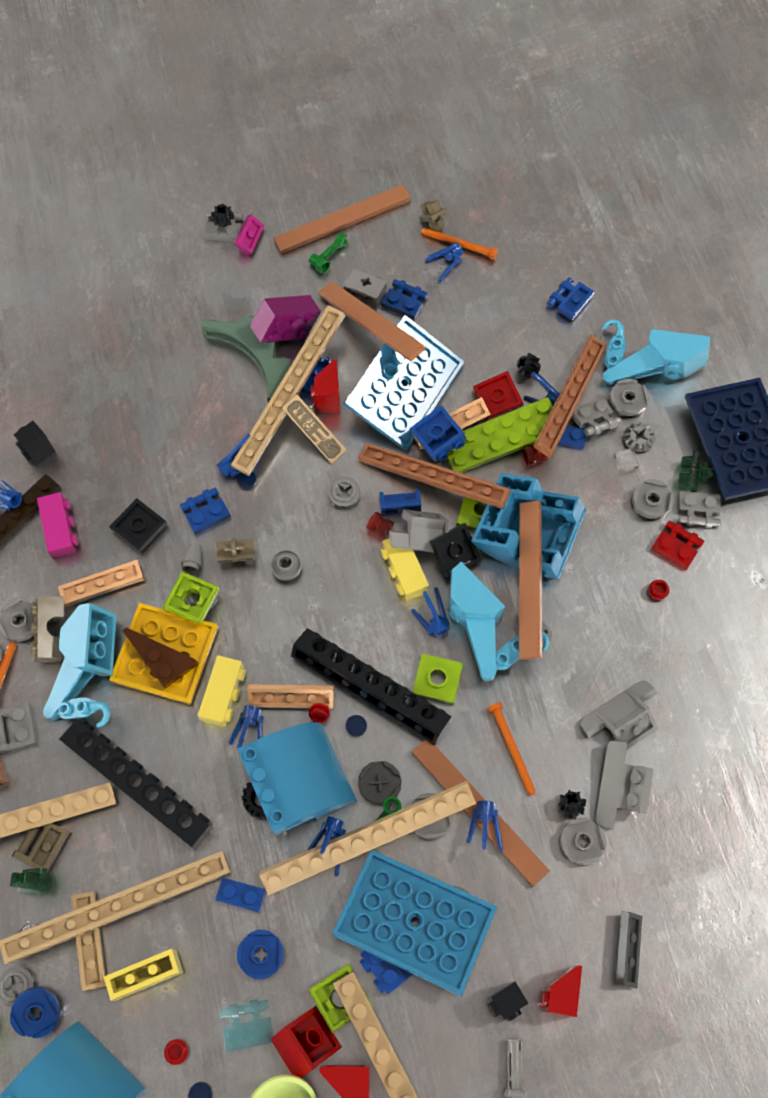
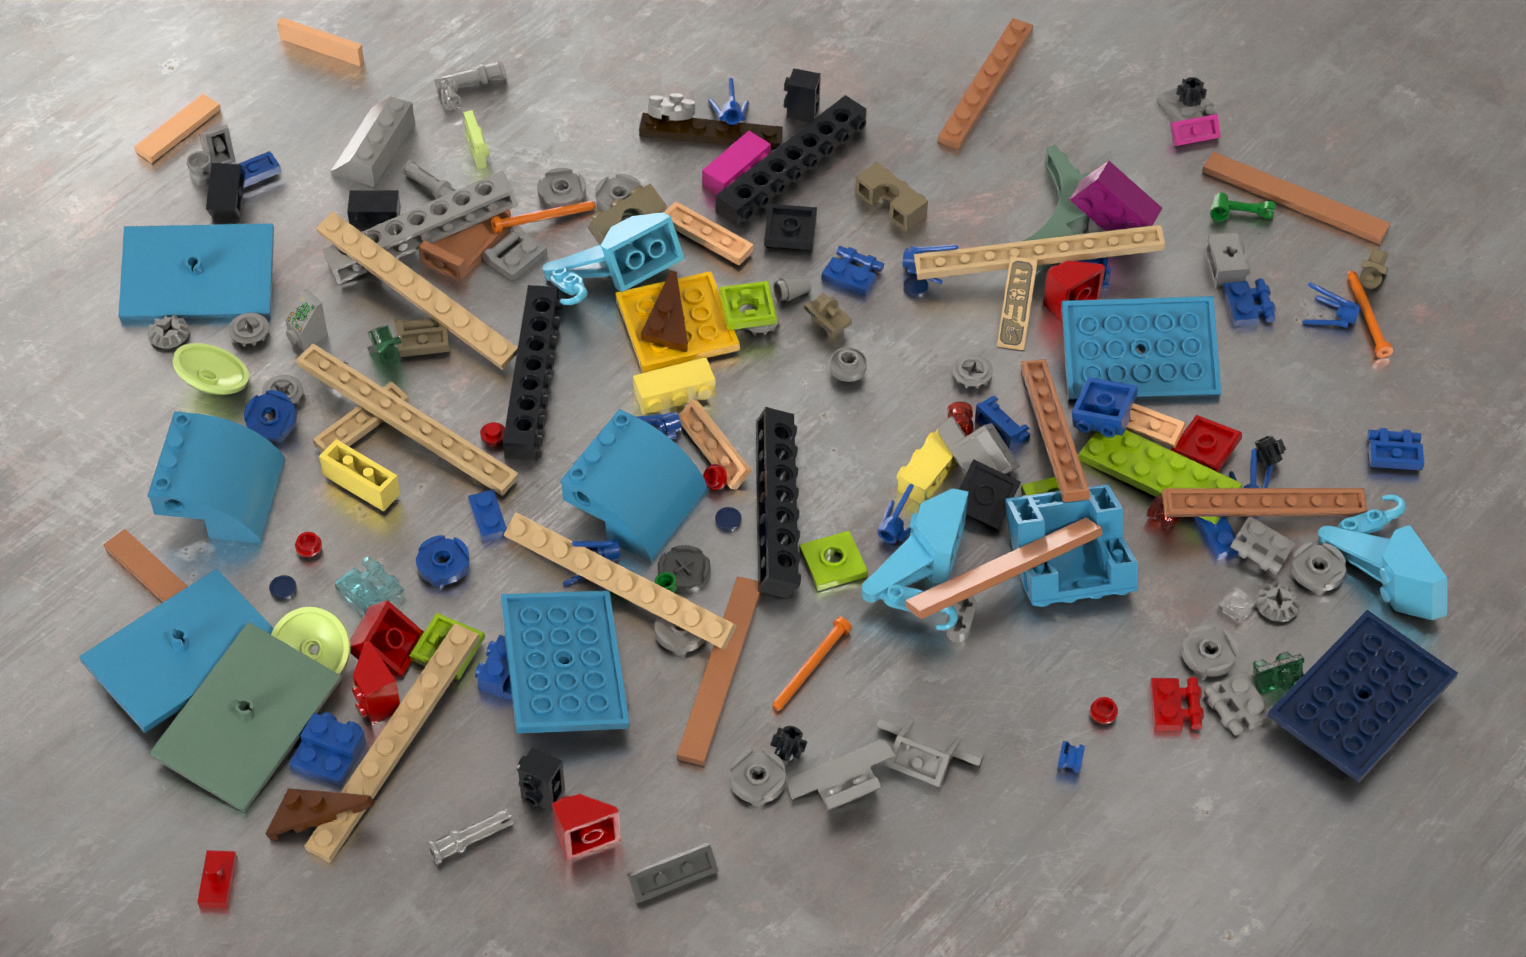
camera: 55 degrees right, 15 degrees down
nougat tile [318,281,425,362] -> none
blue plant [466,801,503,851] -> none
none -> red plate [480,422,505,447]
none -> black brick [715,95,867,227]
none -> dark tan arch [855,162,928,232]
none -> nougat plate [938,18,1033,150]
none -> blue wheel [1057,741,1085,773]

